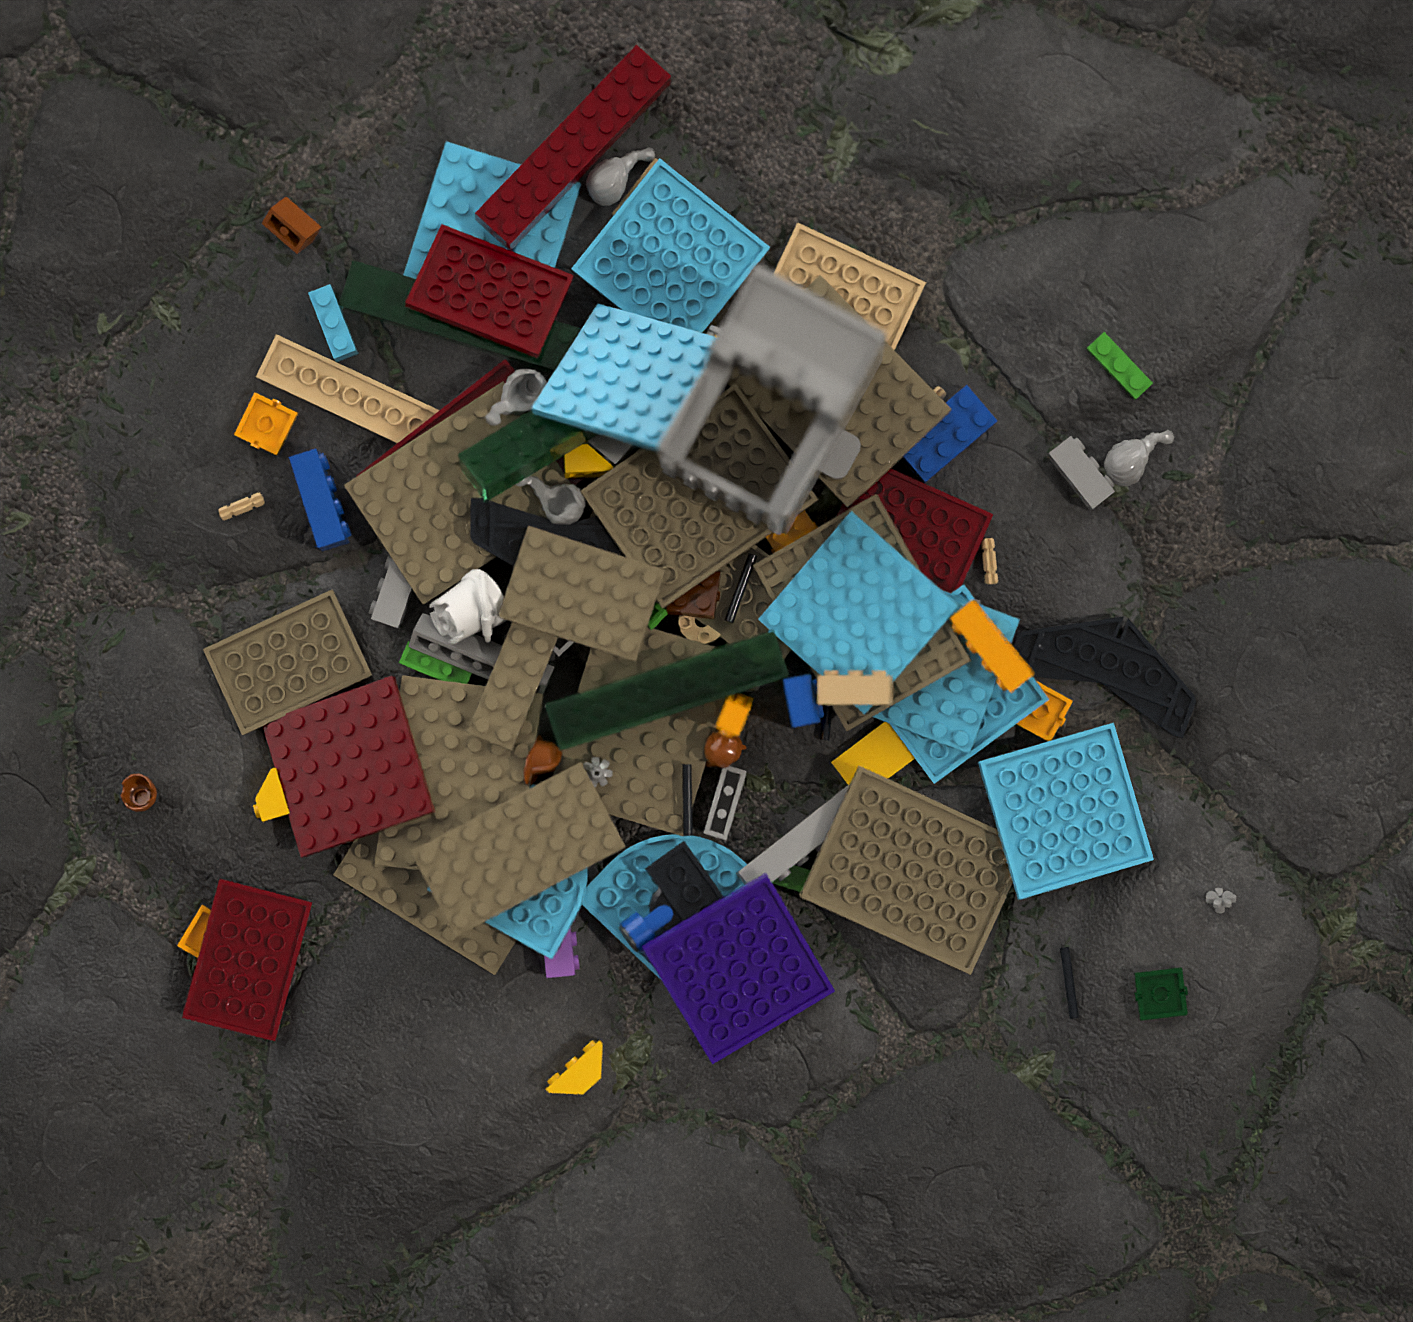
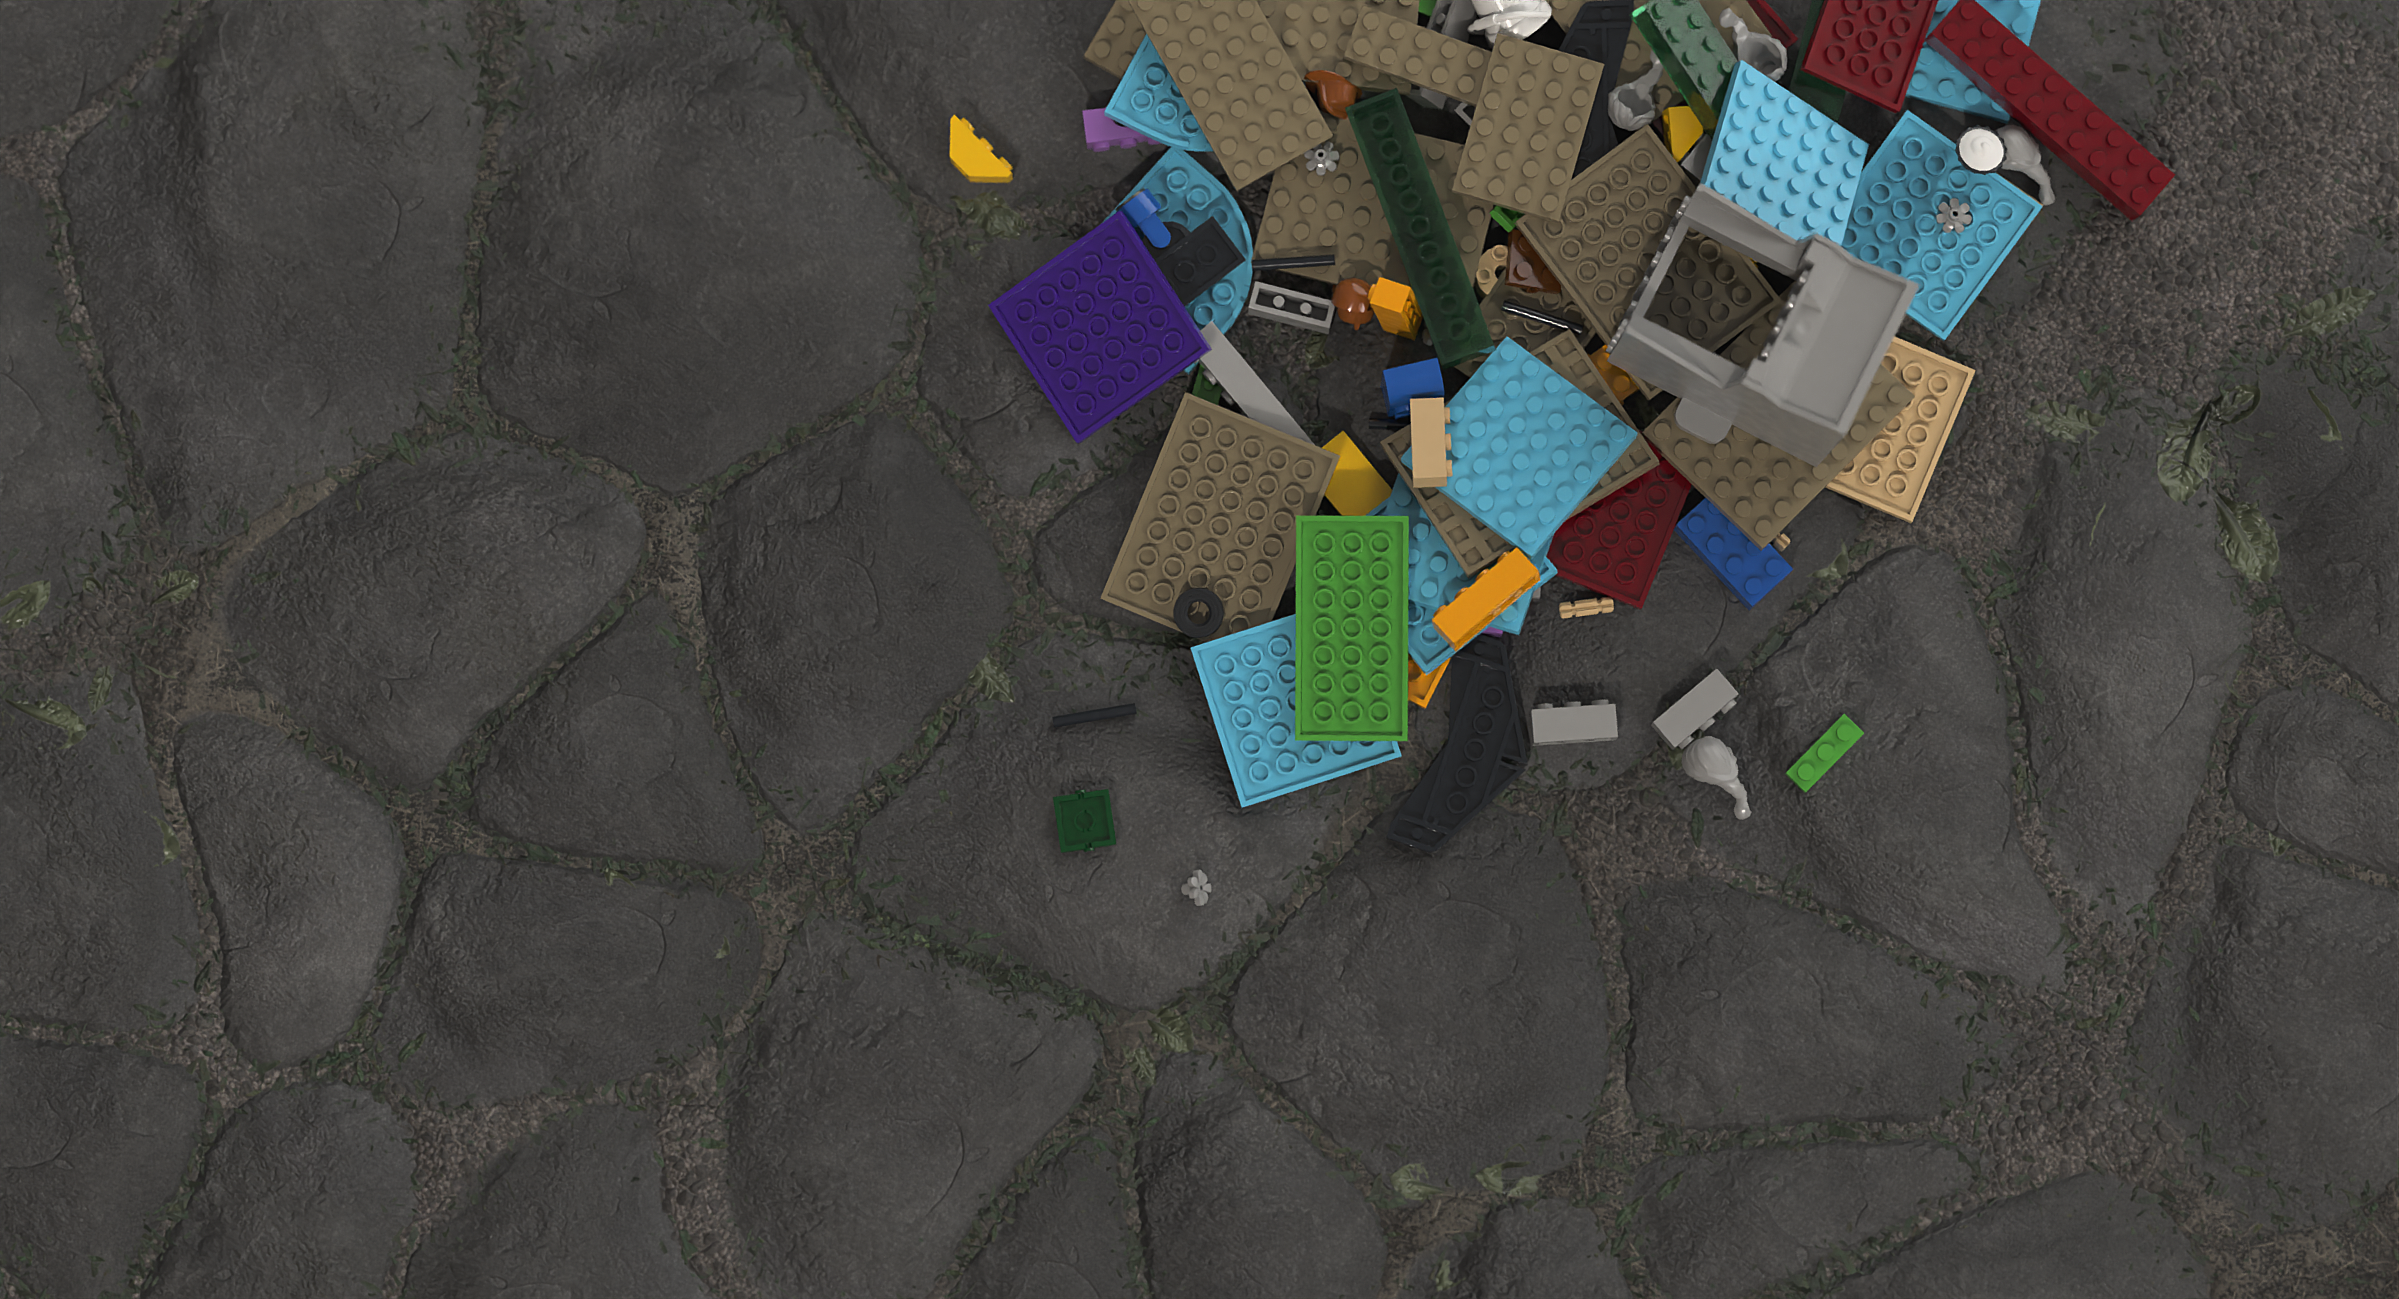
camera: 95 degrees right, 5 degrees down
none -> black tyre [1173,588,1224,638]
none -> bright green plate [1295,516,1409,741]
none -> light grey brick [1530,700,1618,746]
none -> light grey plant [1936,198,1972,234]
none -> white piece [1955,125,2008,175]

